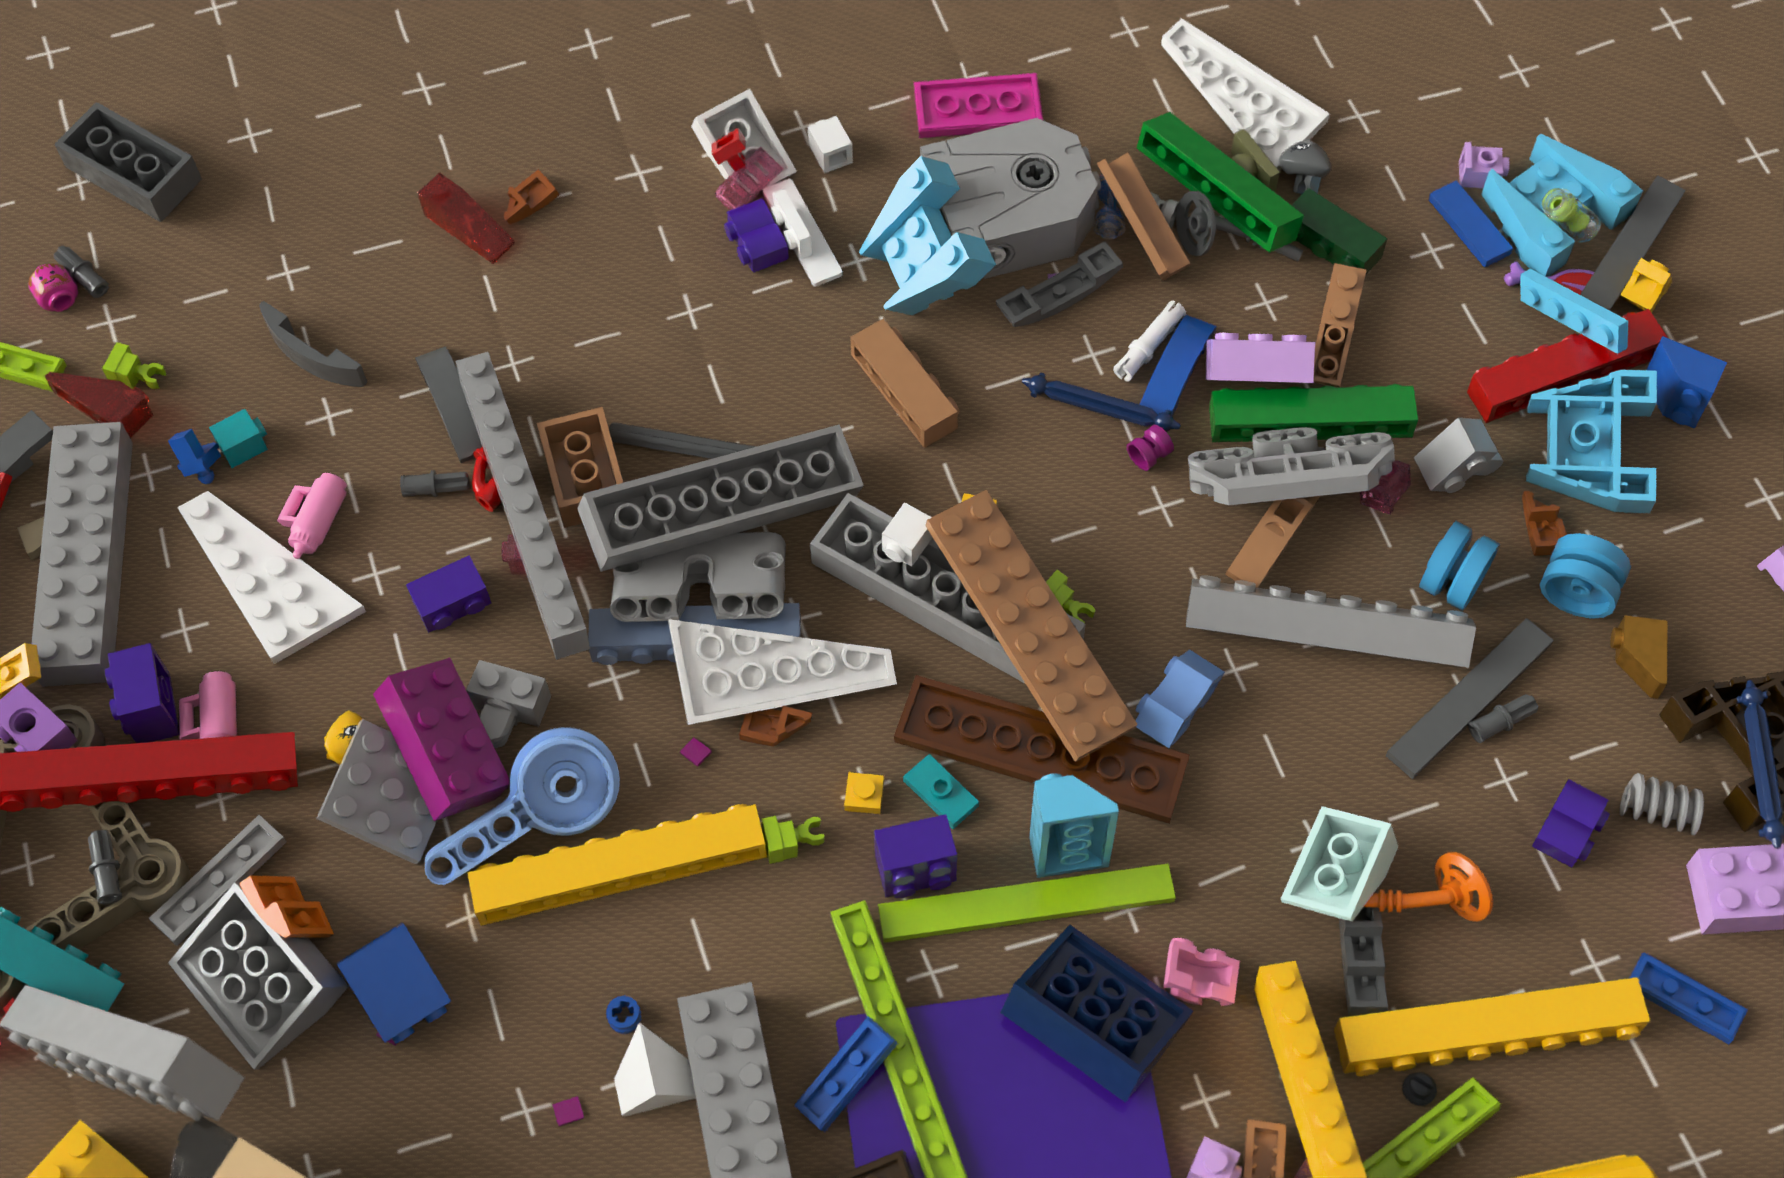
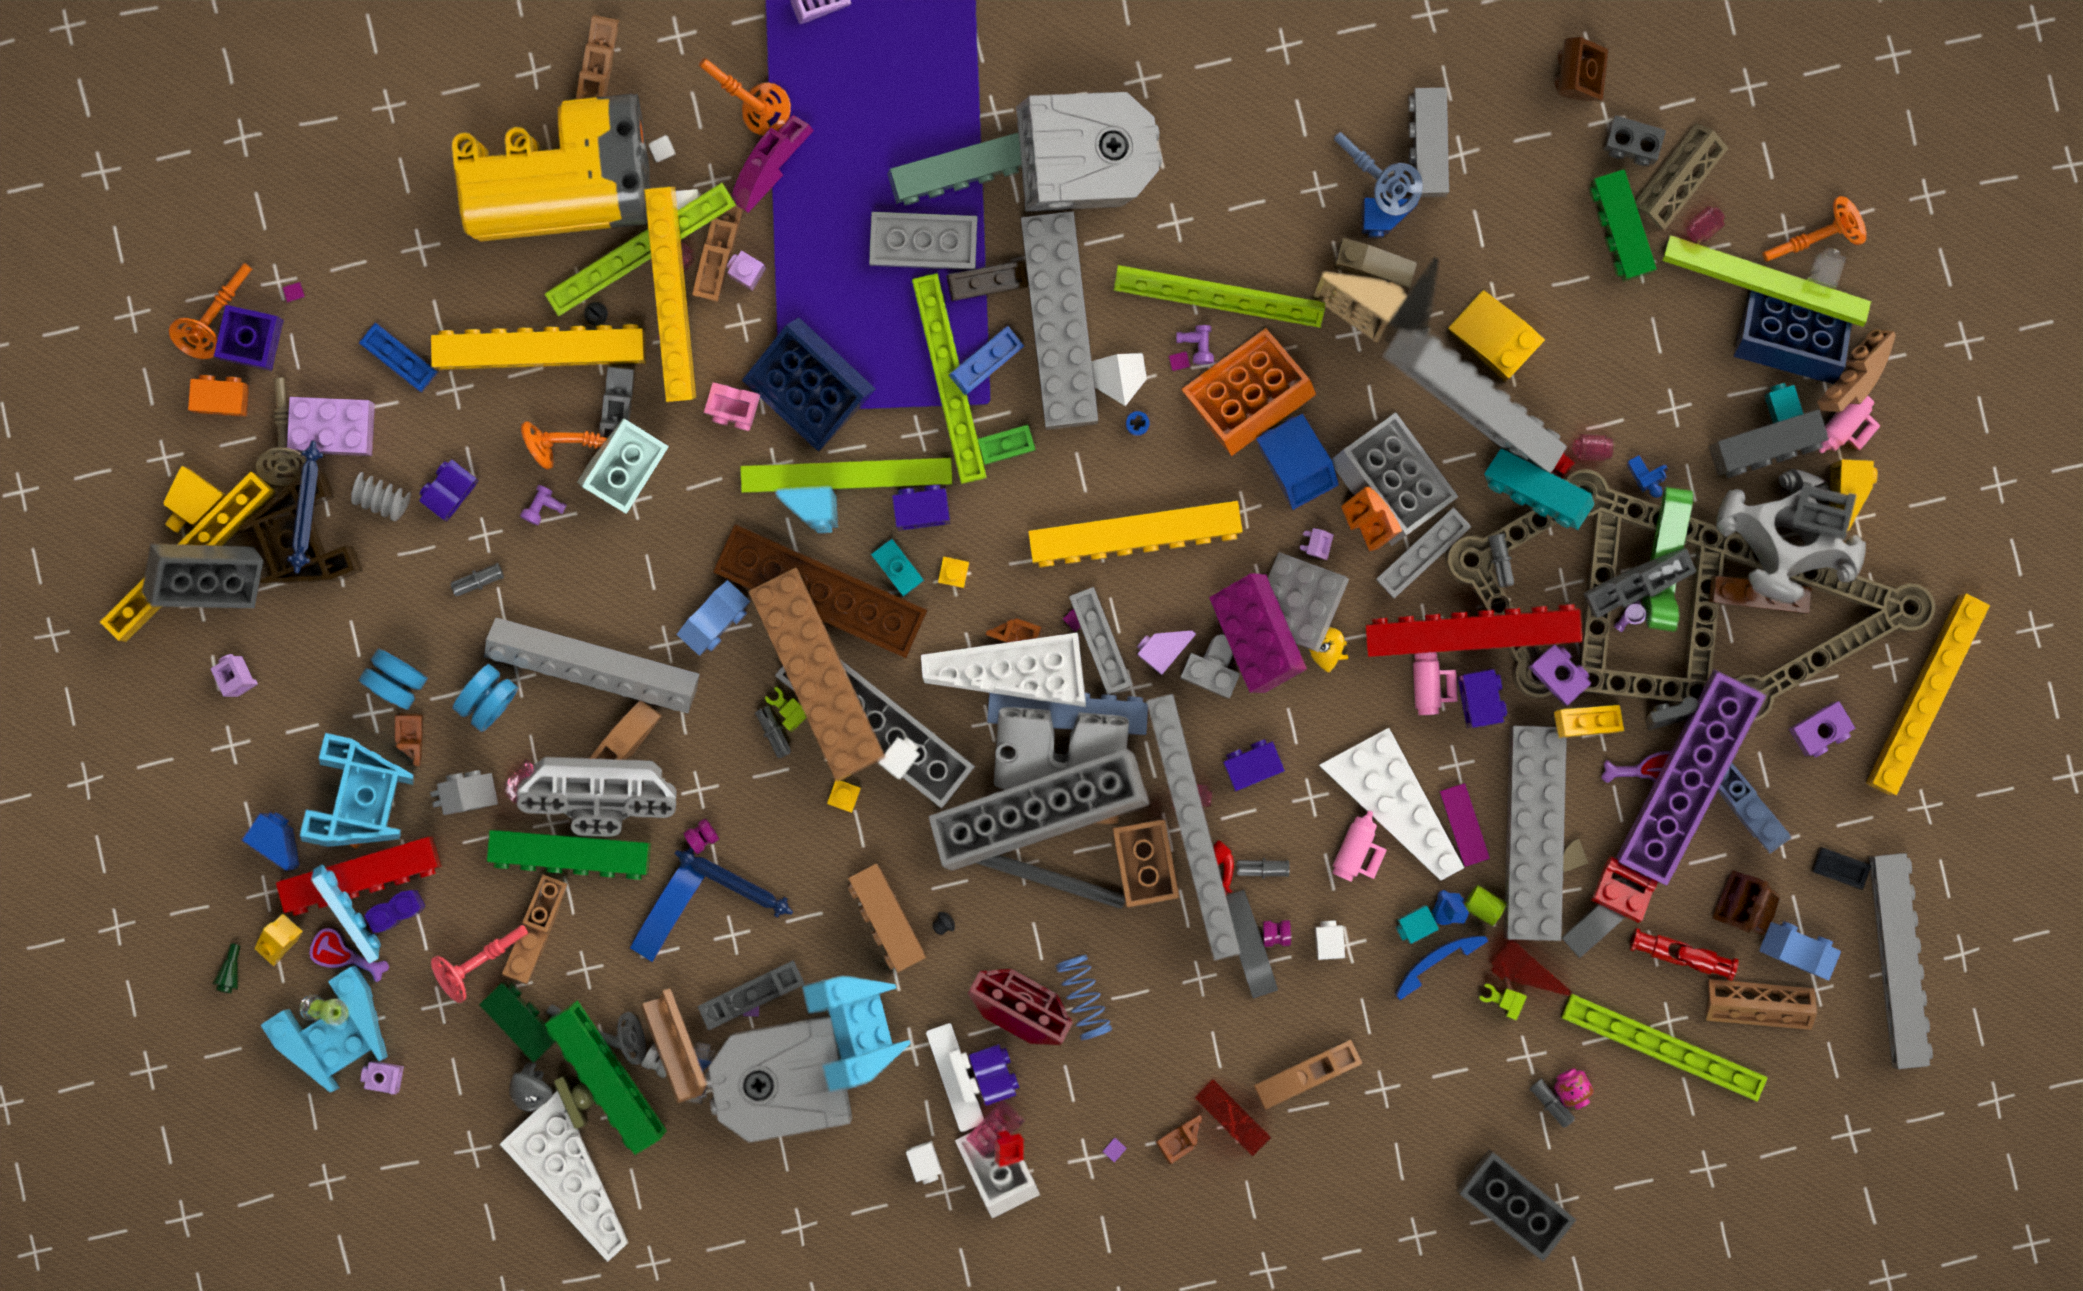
camera: 175 degrees left, 25 degrees up
dark grey slope [259,301,368,387] -> none
light blue beam [425,727,620,885] -> none
lime piece [762,816,825,864] -> none
dark pink tile [914,73,1043,138] -> none
white pin [1113,301,1186,381] -> none
lavender brick [1205,333,1315,383] -> none
dark grey tile [1386,618,1554,780] -> none
blue tile [1428,180,1513,268] -> none
dark grey tile [1580,175,1686,311] -> none
pearl gold slope [1610,615,1668,699] -> none
none -> dark green cone [212,943,241,994]
none -> dark purple brick [365,890,426,932]
none -> coral dish [431,925,528,1003]
none -> medium lavender piece [520,485,567,526]
none -> dark grey axle [754,706,791,758]
none -> black piece [932,912,955,935]
none -> dark red wedge [967,969,1073,1045]
none -> bright green plate [978,425,1036,465]
none -> medium blue piece [1055,954,1112,1040]
none -> light grey plate [1069,587,1132,695]
none -> medium lavender window [1103,1138,1127,1162]
none -> lavender slope [1137,631,1196,675]
none -> medium lavender piece [1177,325,1214,365]
none -> orange slope [1181,328,1317,456]
none -> medium nougat slope [1253,1040,1362,1110]
none -> magenta wheel [1263,920,1291,947]
none -> lavender tile [1300,528,1334,560]
none -> white brick [1314,920,1345,960]
none -> blue slope [1395,936,1488,1000]
none -> magenta tile [1439,783,1490,867]
none -> lime piece [1464,885,1507,926]

